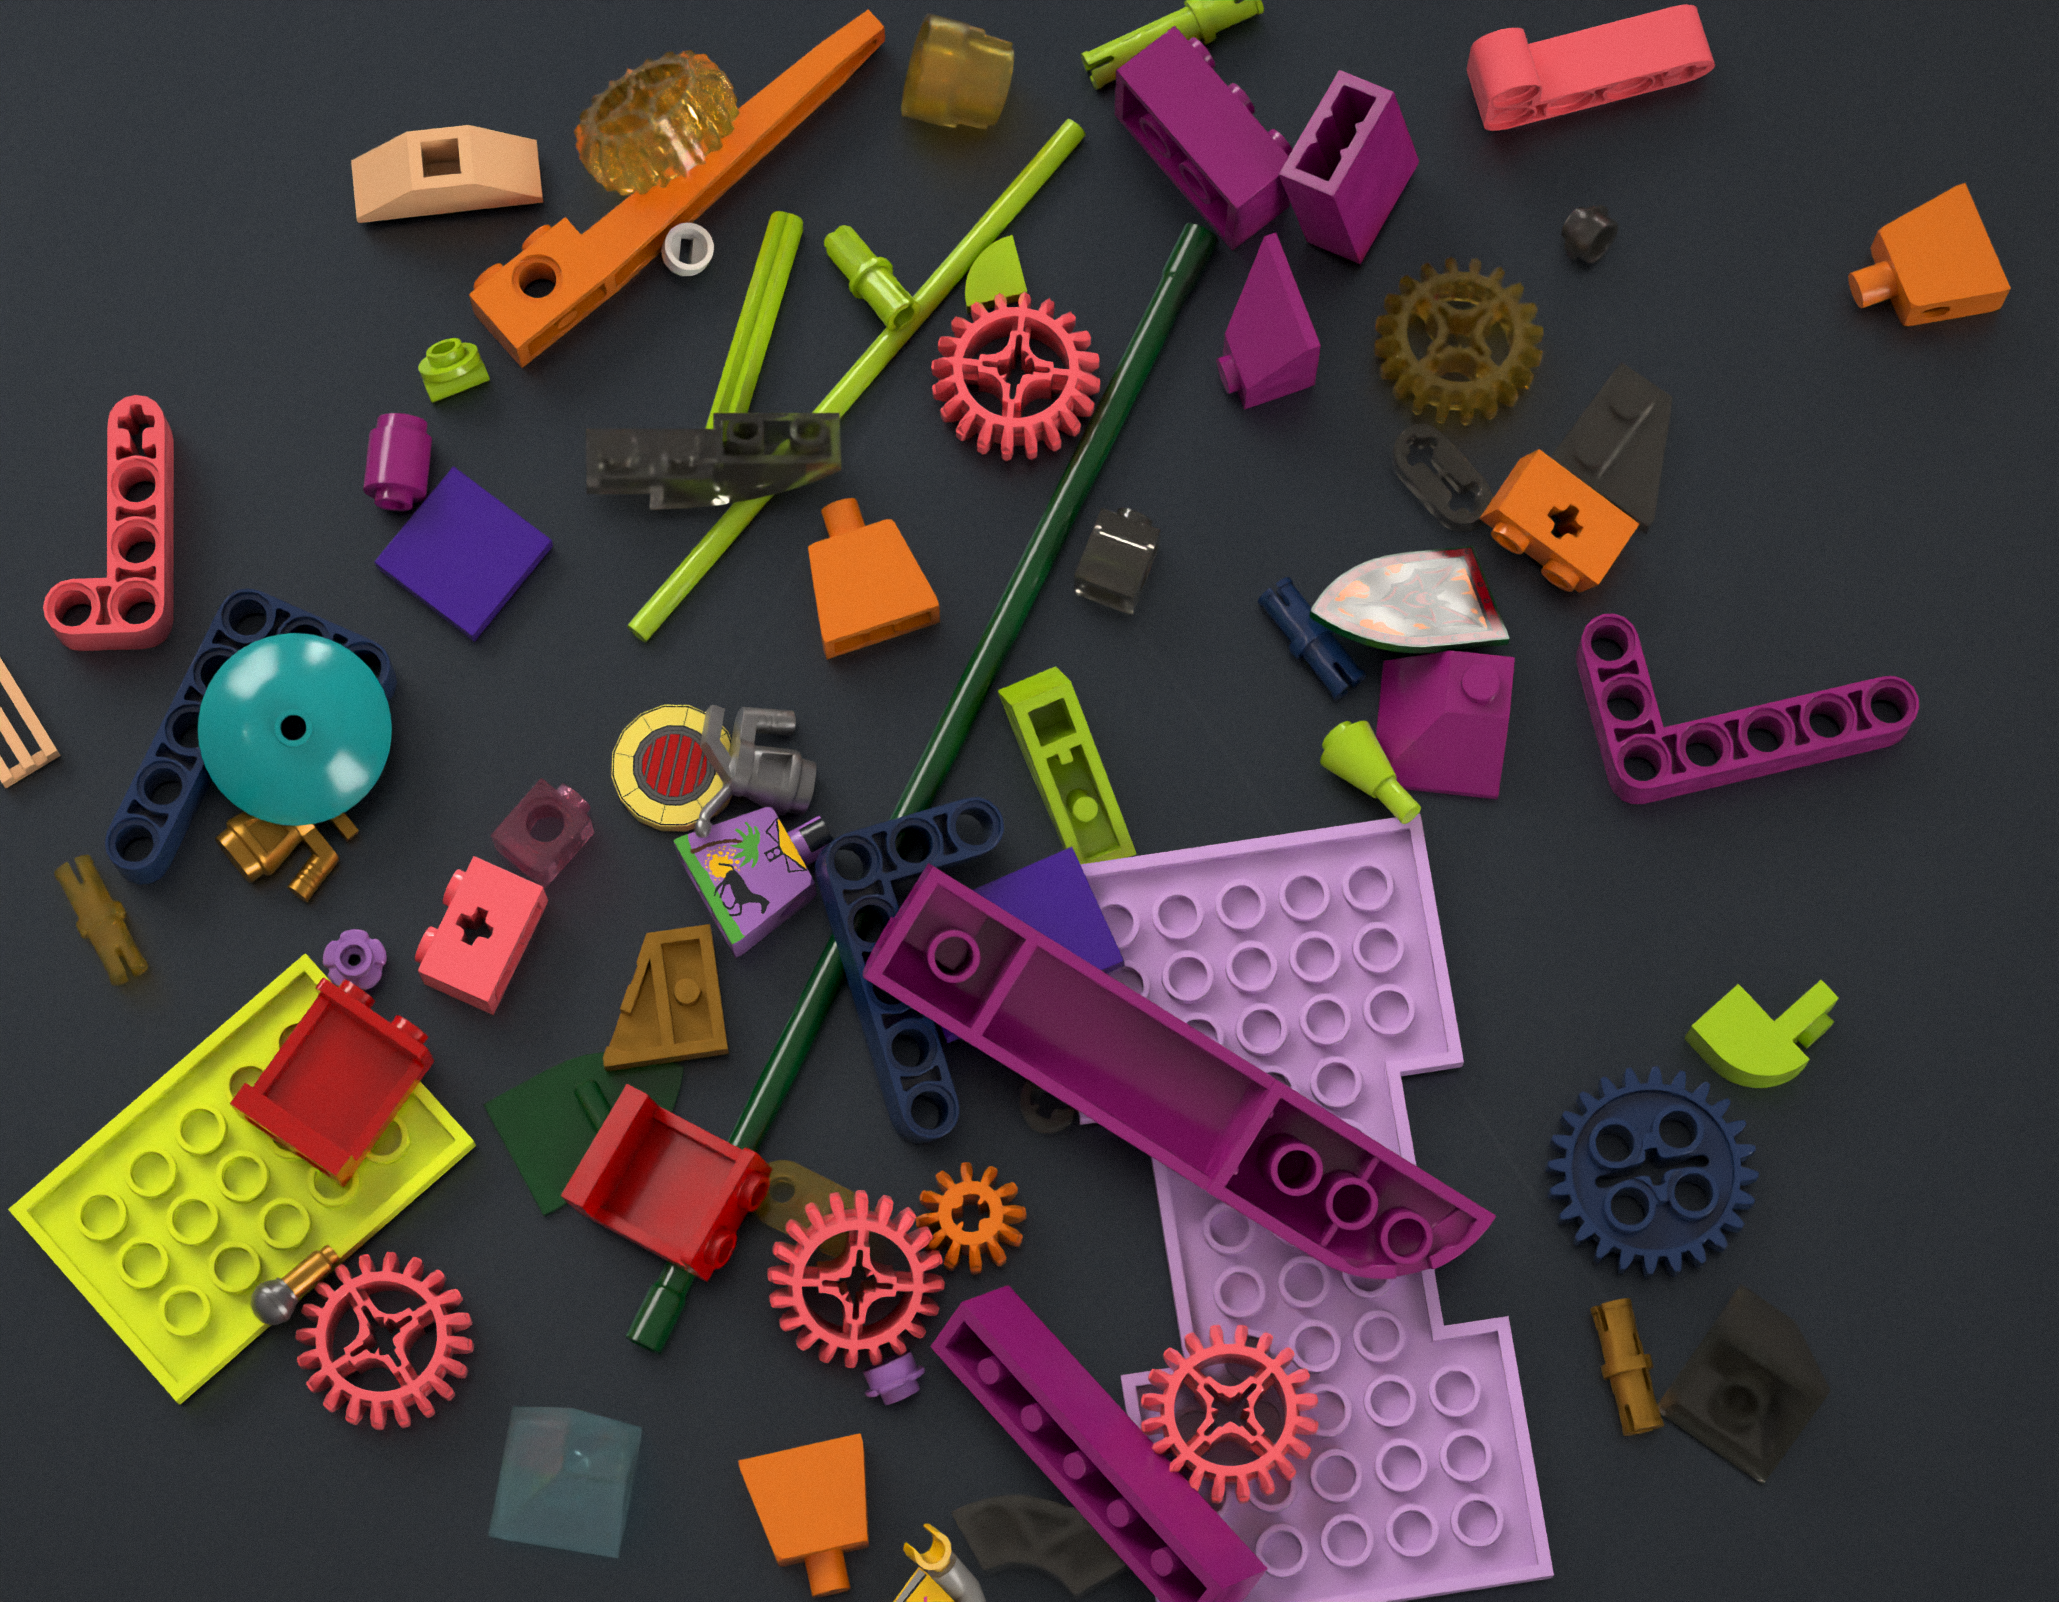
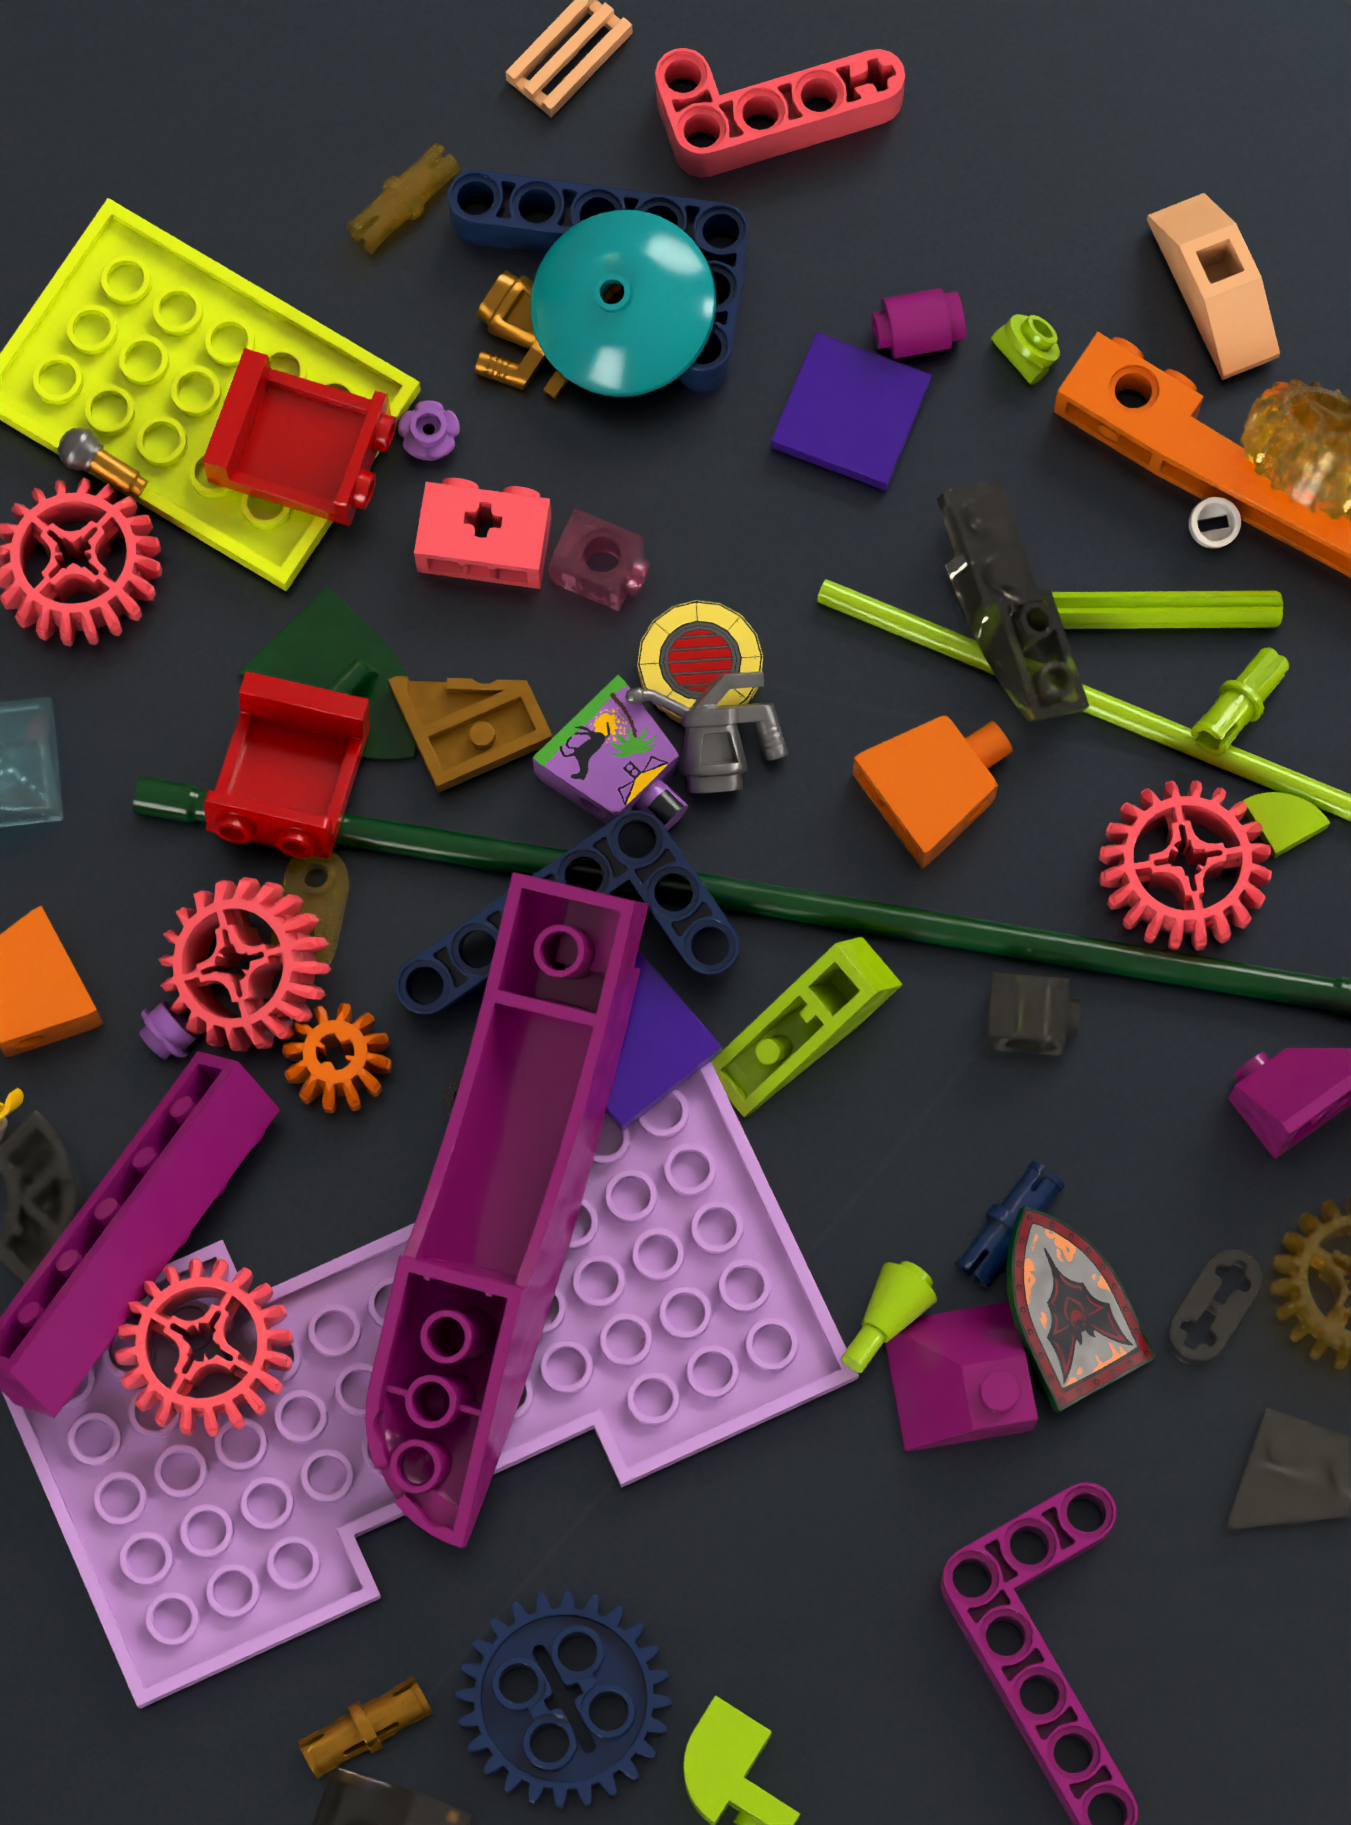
camera: 75 degrees right, 0 degrees up
orange brick [1479,449,1639,593] -> none

